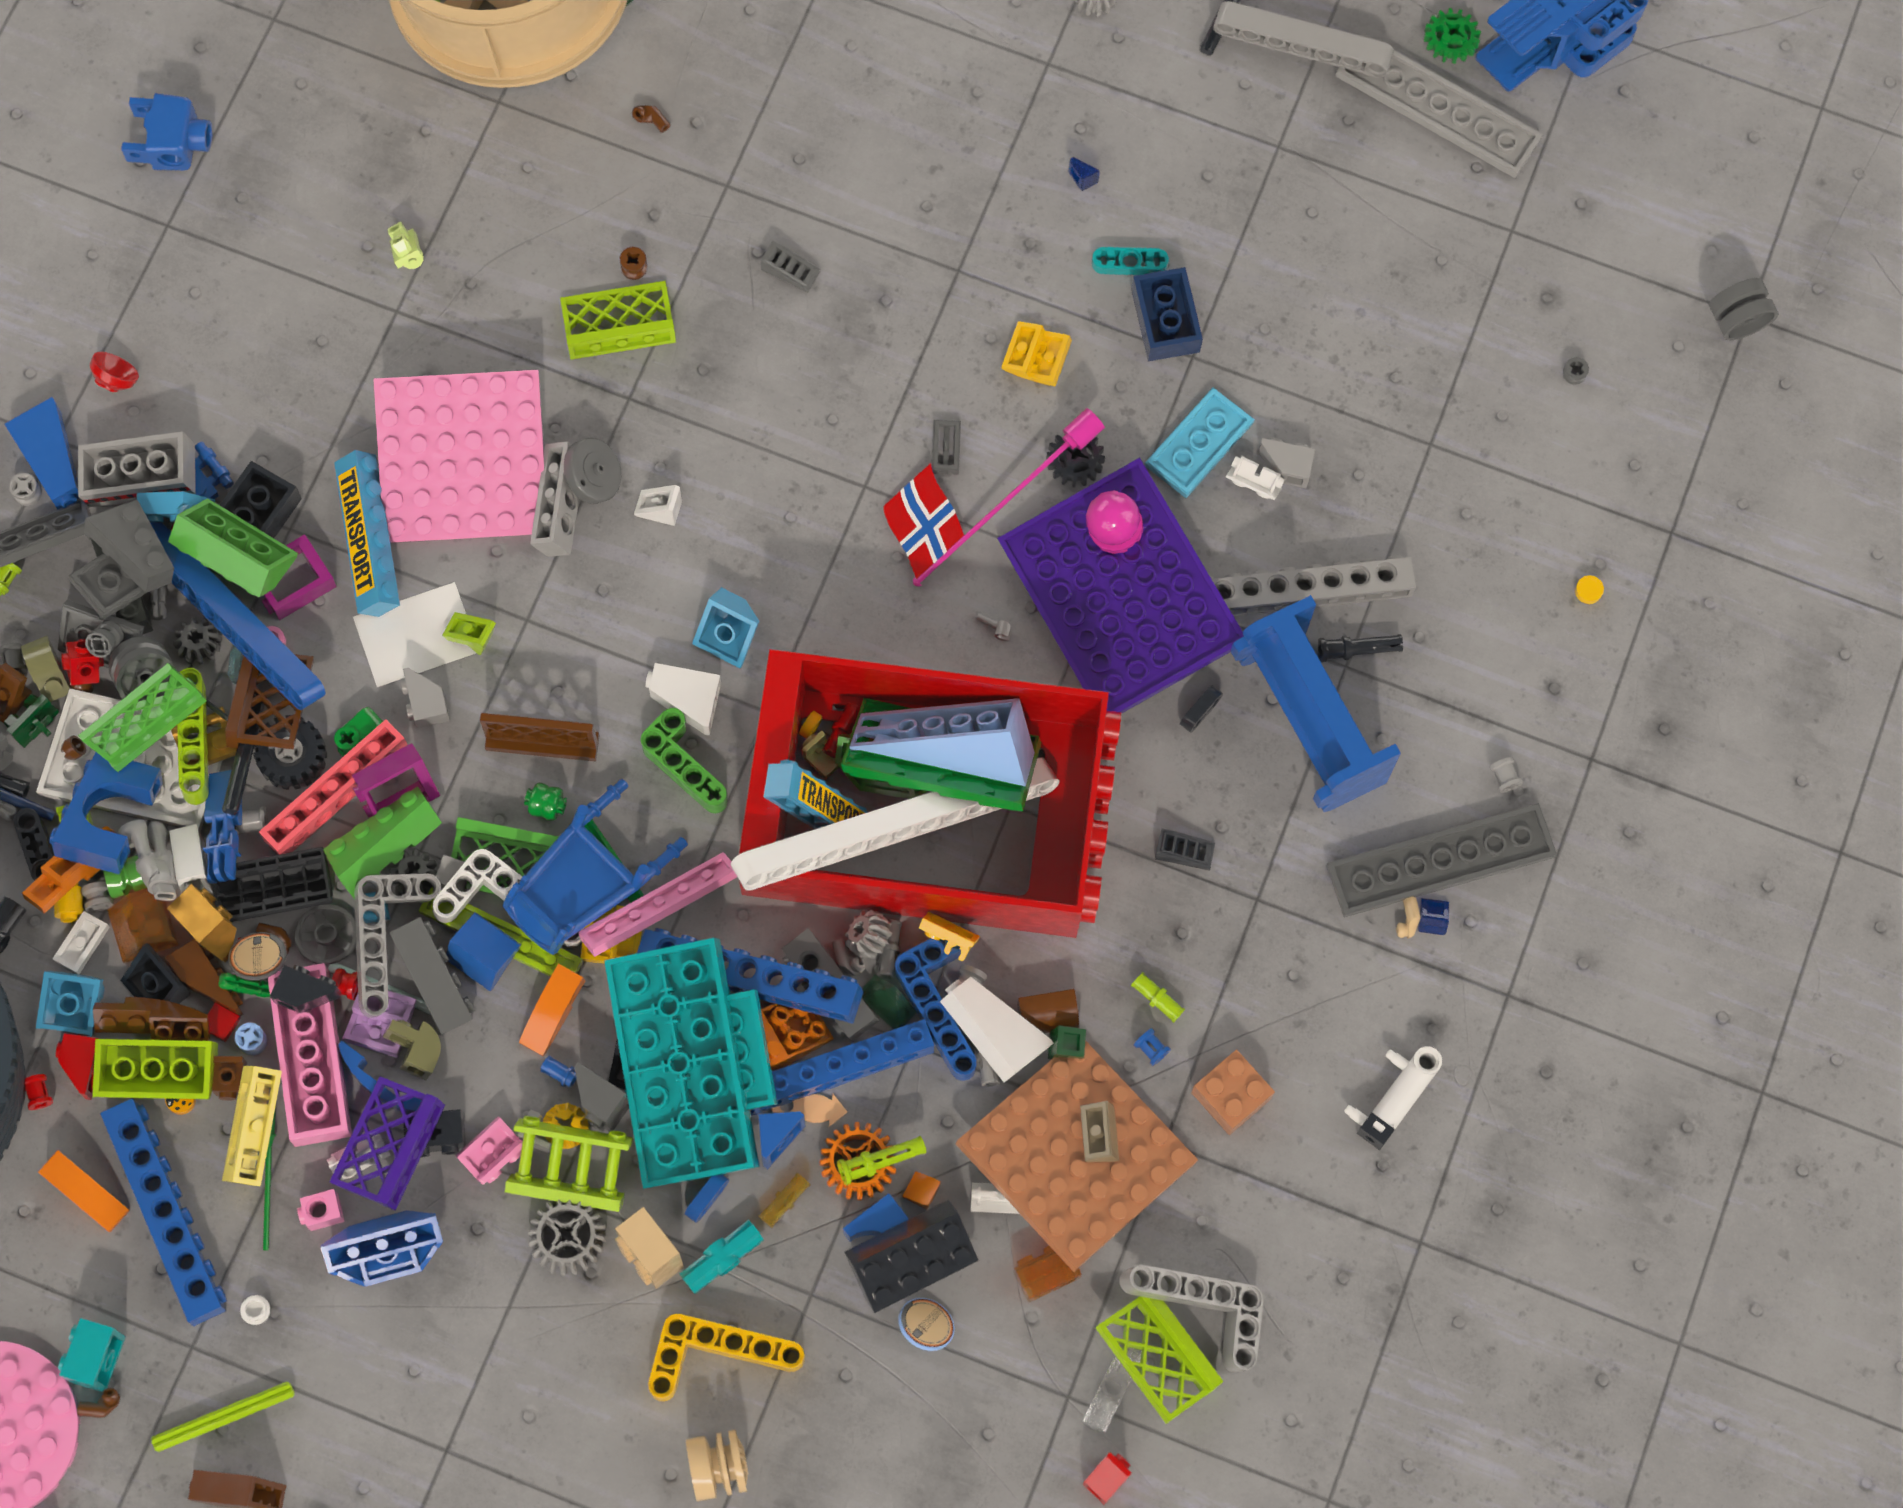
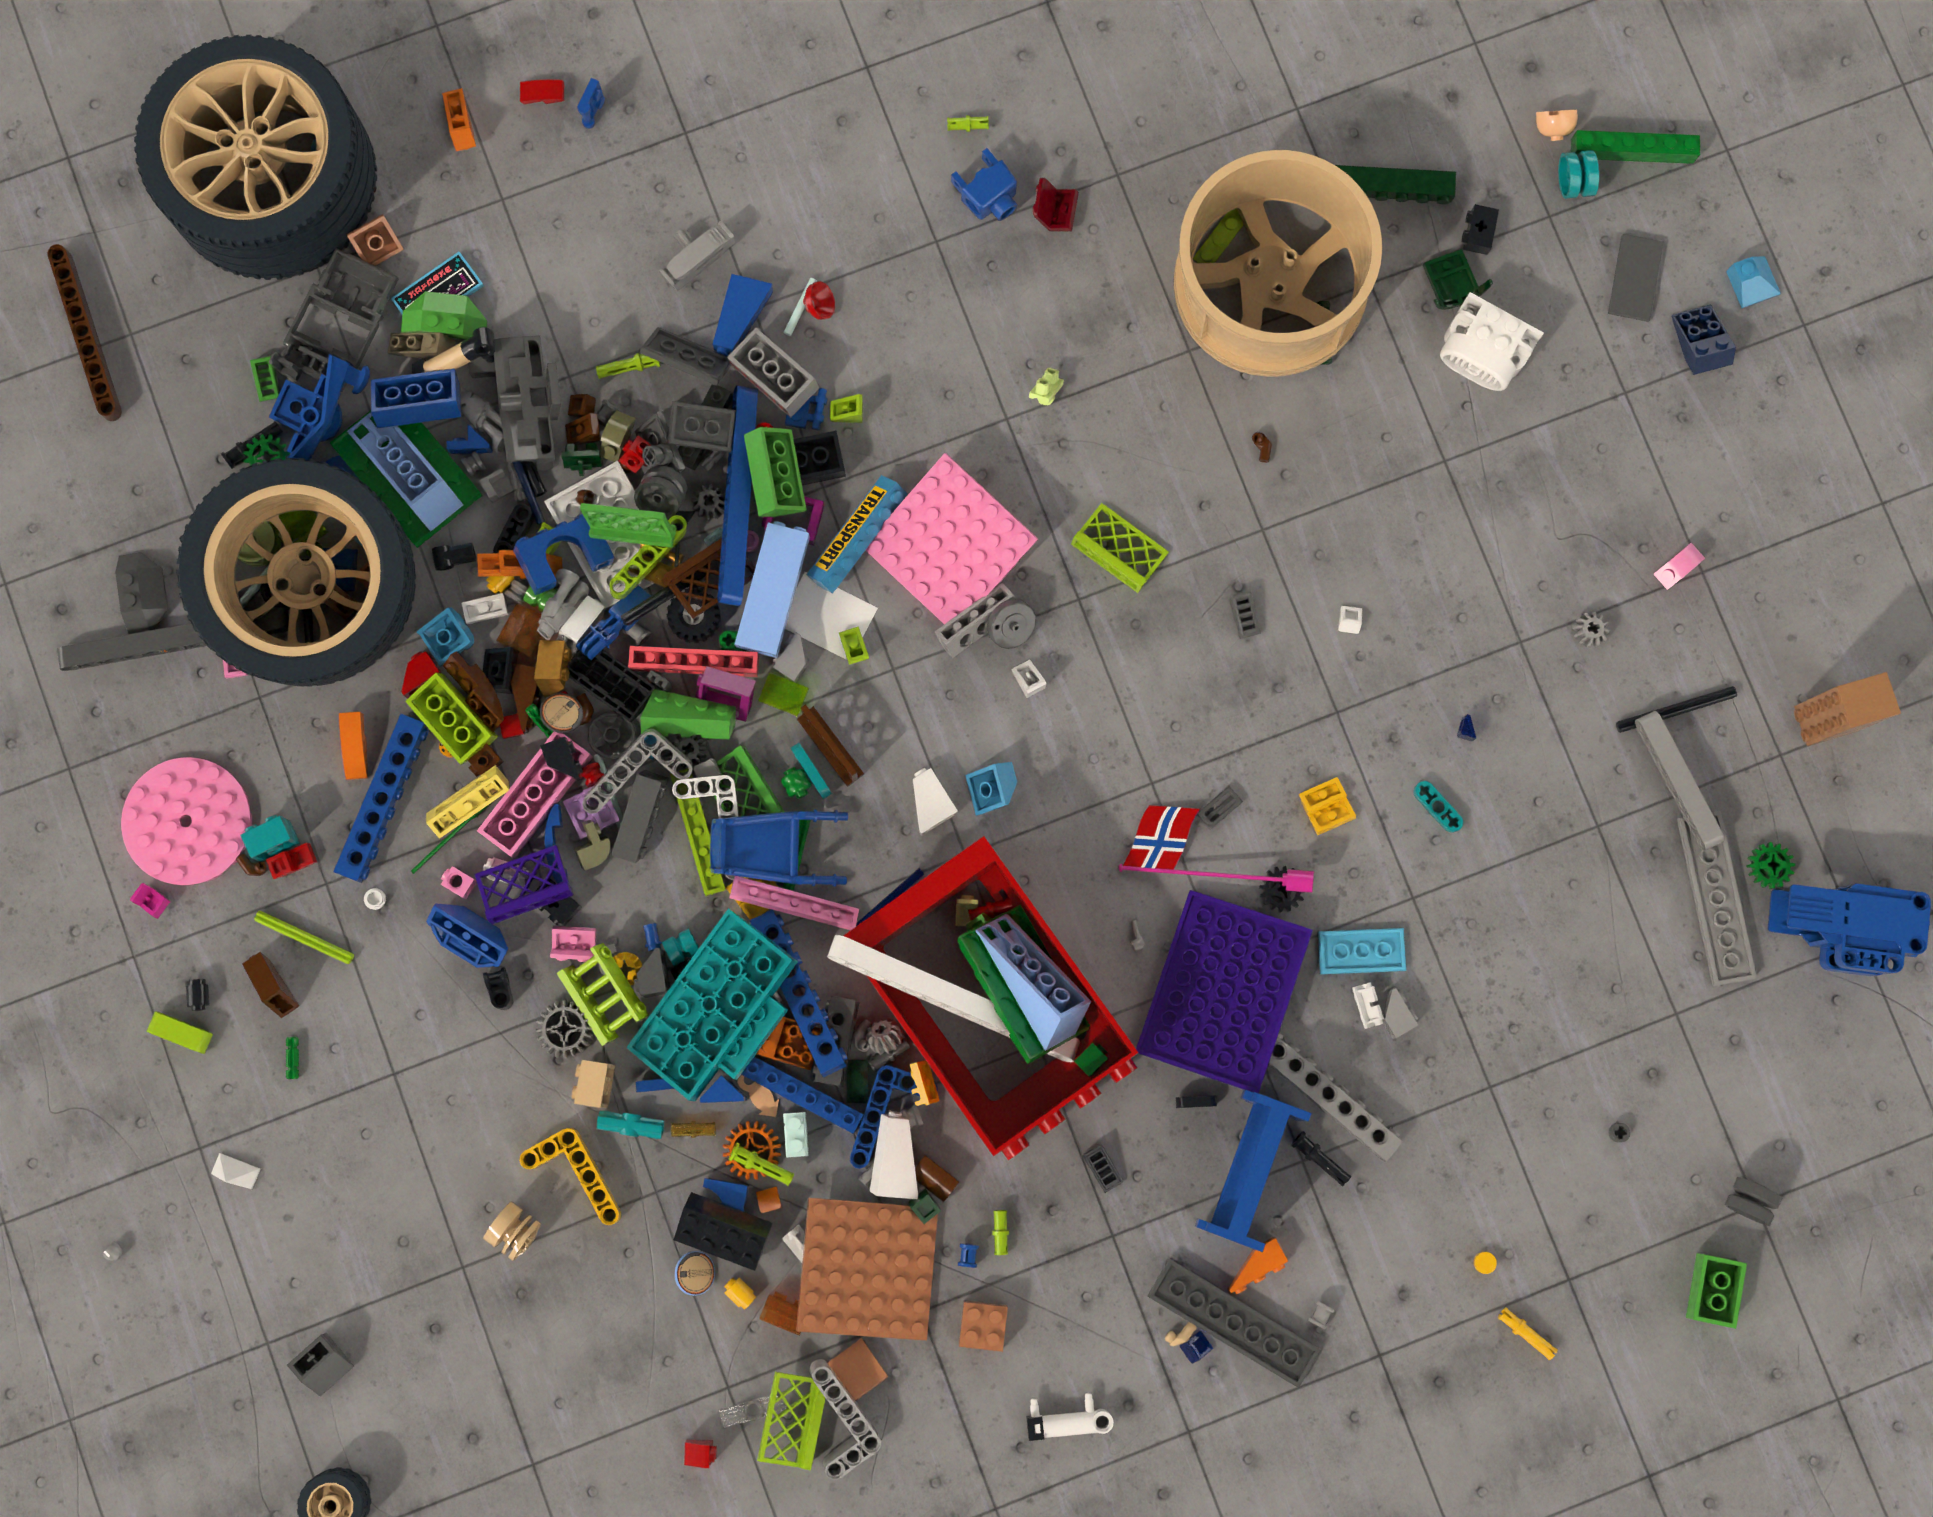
camera: 45 degrees right, 10 degrees up
light grey wheel [9,473,41,506] -> none
red bush [24,1074,53,1110] -> none
dark grey wedge [83,500,174,593] -> none
dark azure slope [137,491,215,523] -> none
light blue wheel [235,1023,268,1056] -> none
blue slope [446,912,521,991] -> none
orange slope [519,963,586,1057] -> none
reddish brown wheel [620,247,647,280] -> none
bright green beam [641,708,728,814] -> none
dark azure brick [764,760,868,829] -> none
yellow tile [799,711,823,739] -> none
dark tan slope [1080,1101,1119,1162] -> none
dark pink tile [1086,490,1143,554] -> none
dark blue brick [1131,267,1203,362] -> none
none -> red slope [266,843,317,879]
none -> black piece [483,967,513,1010]
none -> dark grey tile [647,670,673,692]
none -> teal wheel [662,928,699,966]
none -> yellow brick [724,1277,756,1310]
none -> light blue brick [735,521,810,658]
none -> clear neon green plate [758,672,809,717]
none -> light aqua bar [783,278,818,336]
none -> light aqua brick [783,1112,809,1158]
none -> teal beam [790,743,832,799]
none -> nougat slope [828,1338,888,1401]
none -> lime slope [830,394,863,423]
none -> clear blue bar [856,868,924,926]
none -> lime pin [947,115,989,132]
none -> dark red bracket [1032,178,1079,232]
none -> green brick [1074,1043,1108,1078]
none -> orange slope [1227,1237,1288,1294]
none -> white slope [1338,606,1362,634]
none -> yellow pin [1498,1307,1558,1360]
none -> bright green brick [1686,1253,1747,1329]

